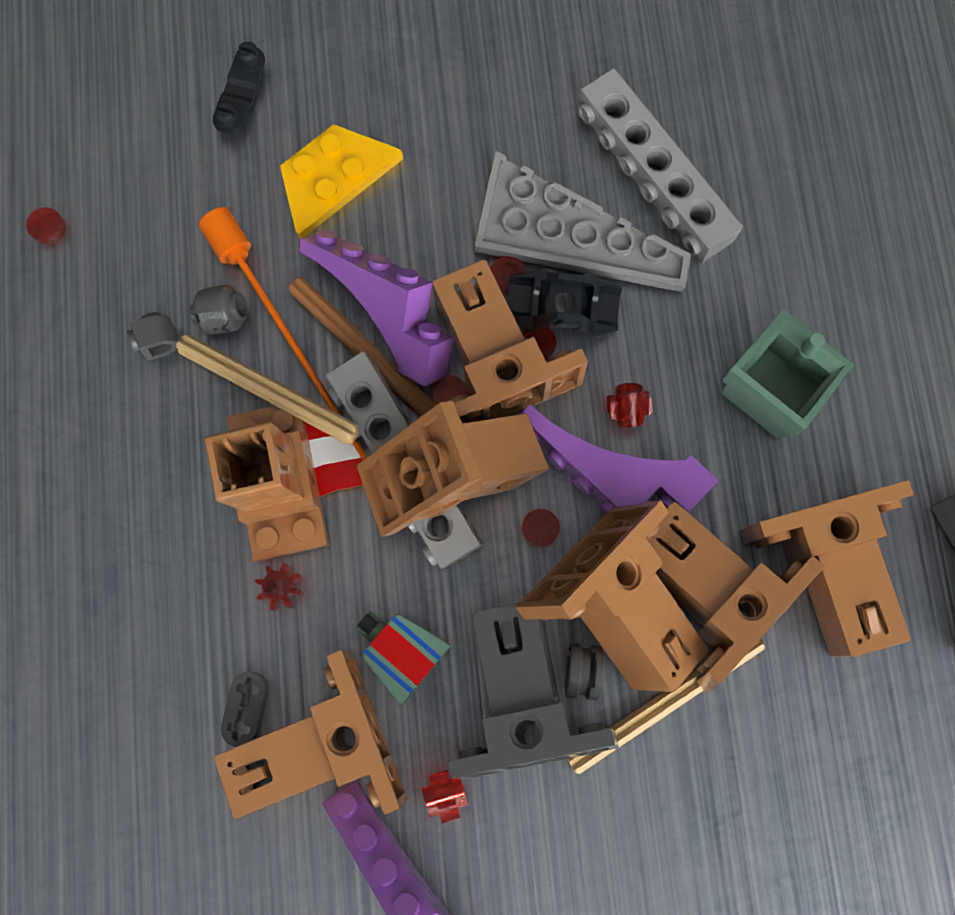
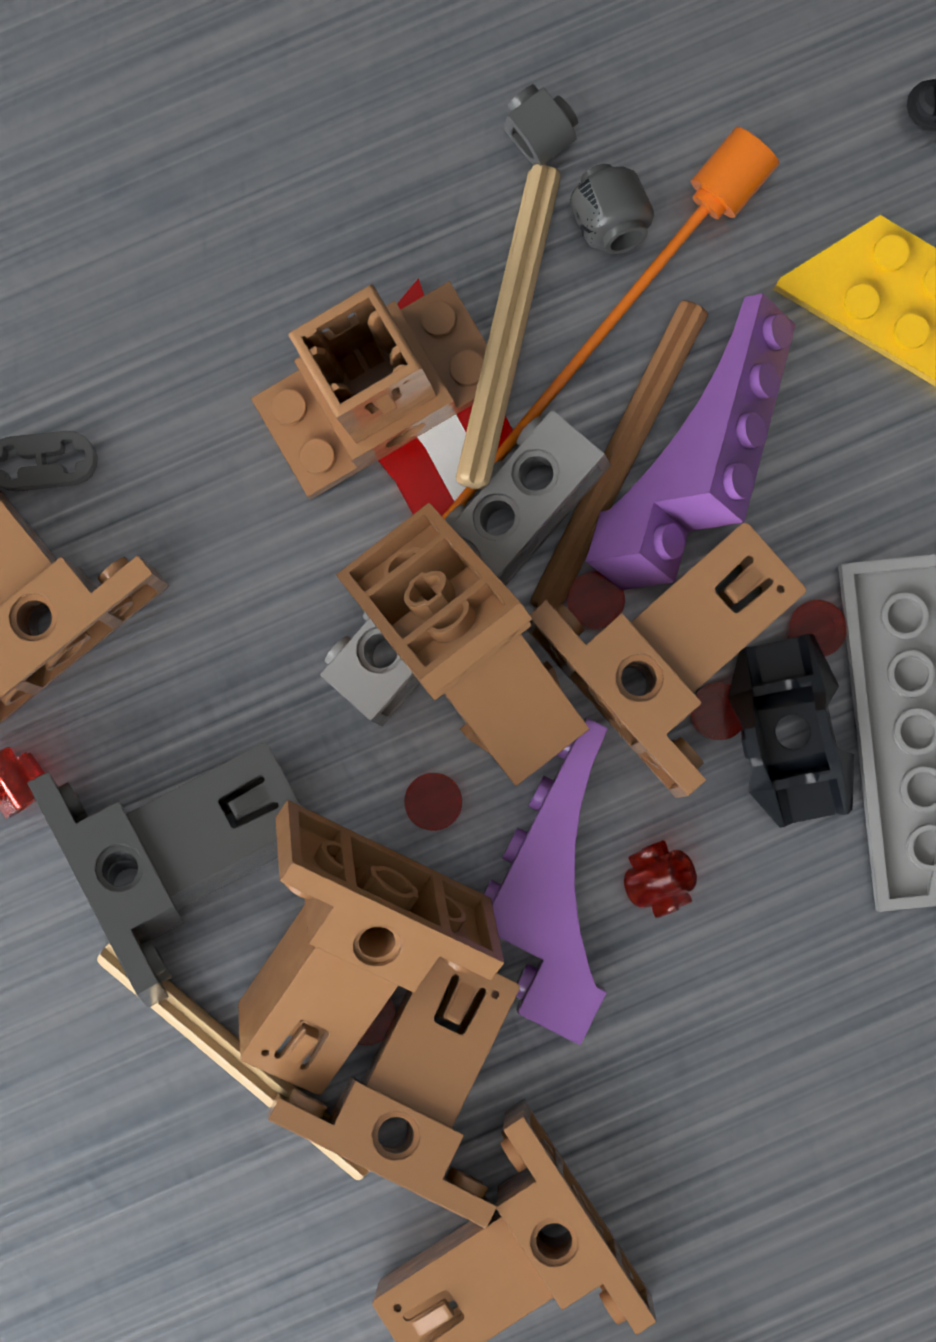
camera: 75 degrees right, 10 degrees up
clear red gear [255,563,304,611] -> none
torso [355,611,451,705] -> none
dark grey wheel [565,643,603,701] -> none
sand green piece [721,309,855,440] -> none

